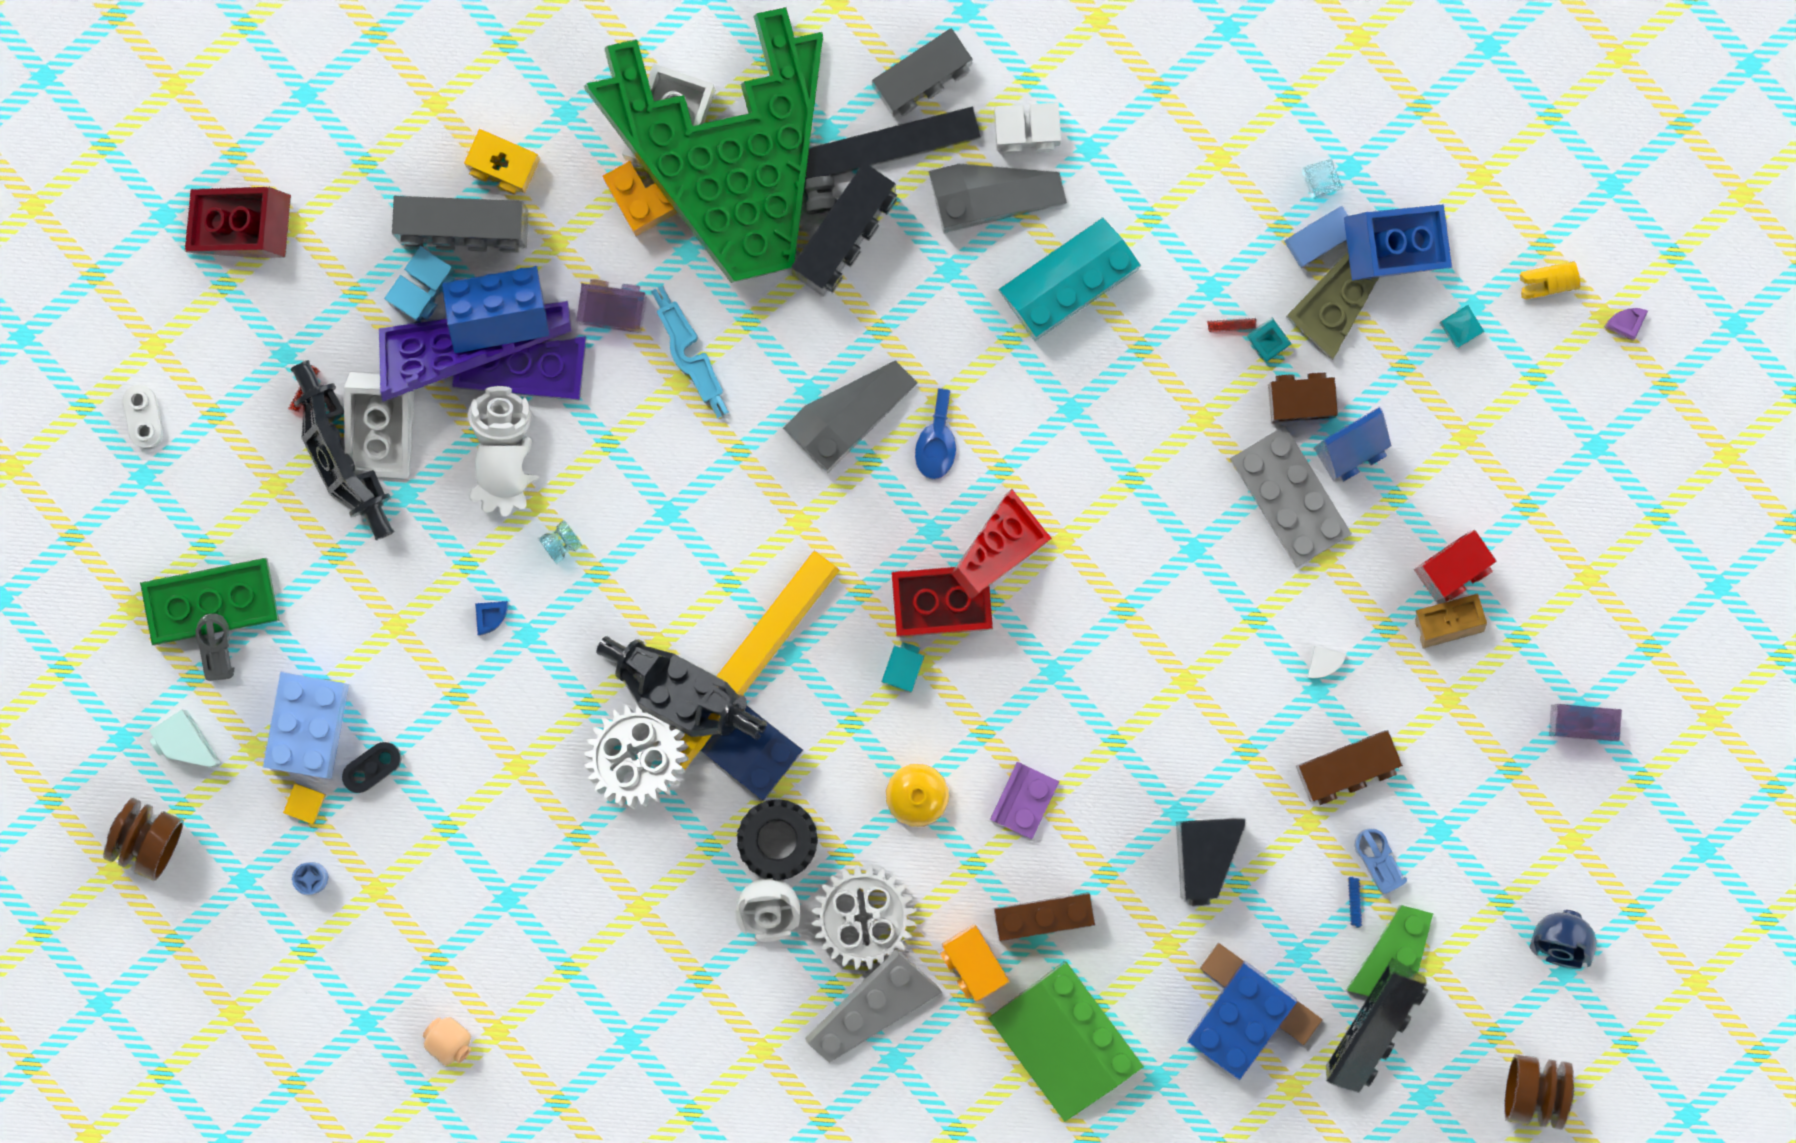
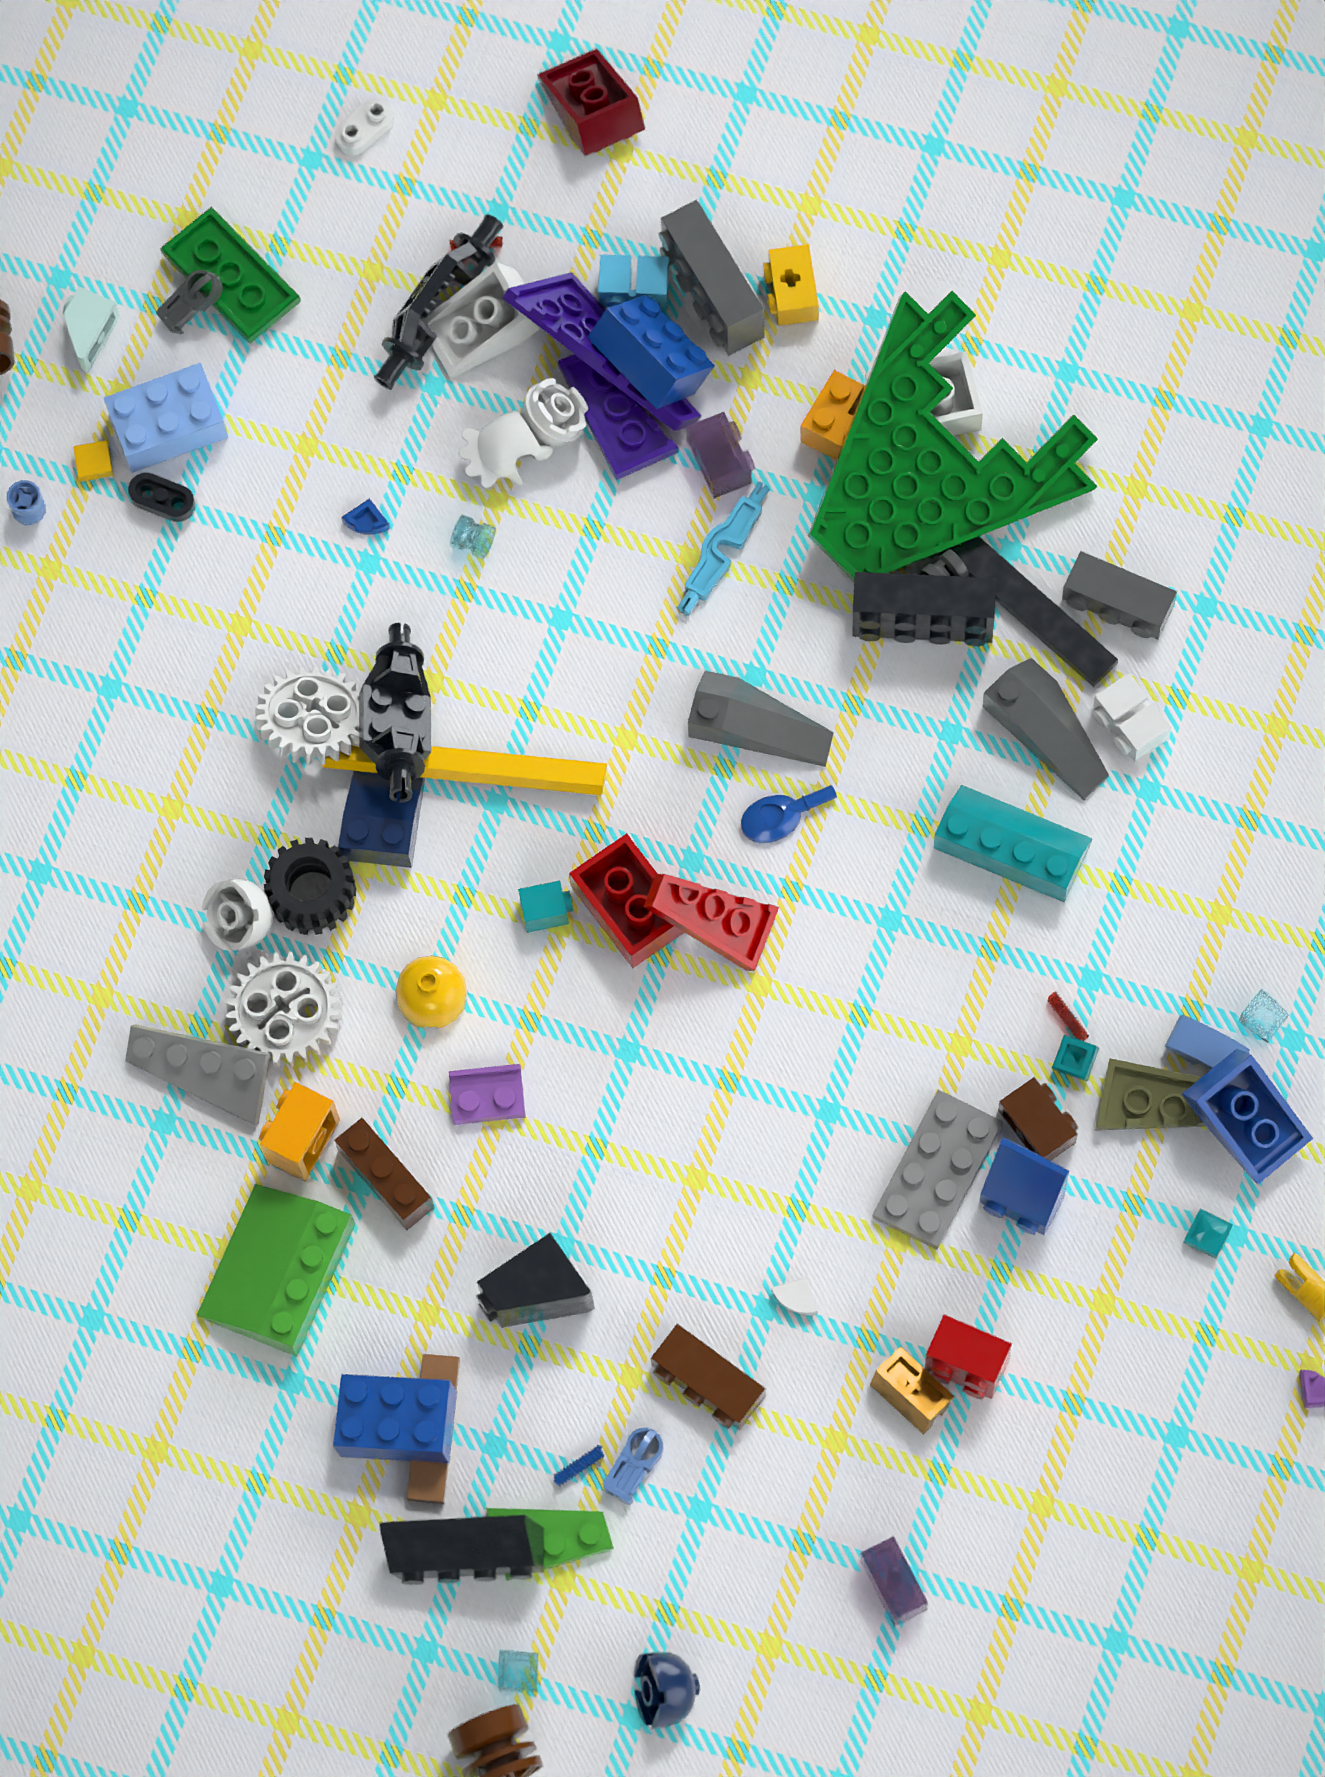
camera: 65 degrees right, 15 degrees down
none -> clear light blue slope [498,1650,538,1691]

